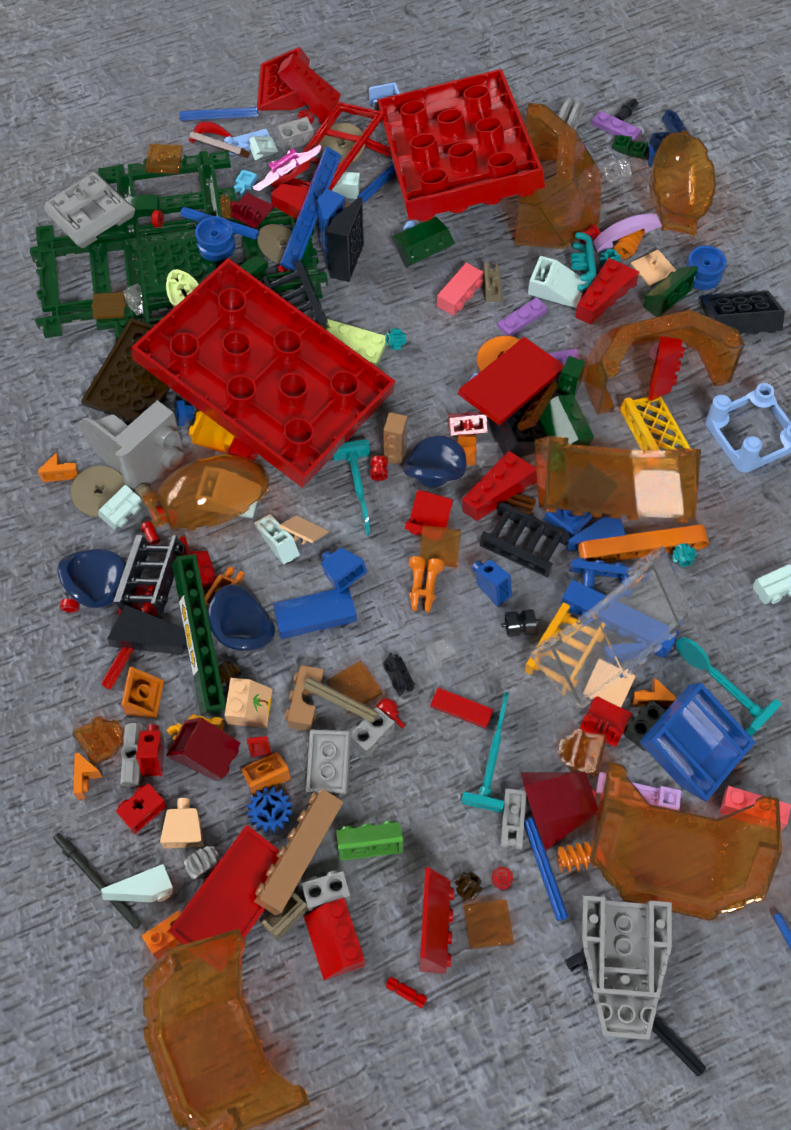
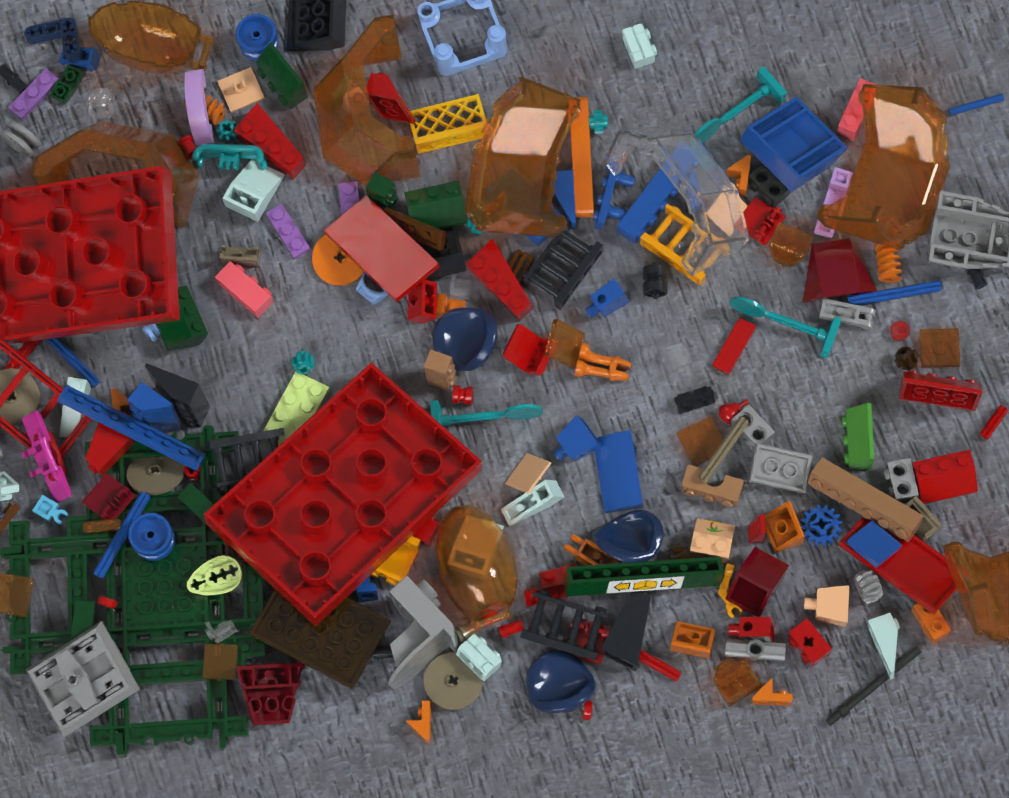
camera: 75 degrees left, 10 degrees up
none -> dark red wedge [235,663,305,726]
none -> blue tile [847,520,902,568]

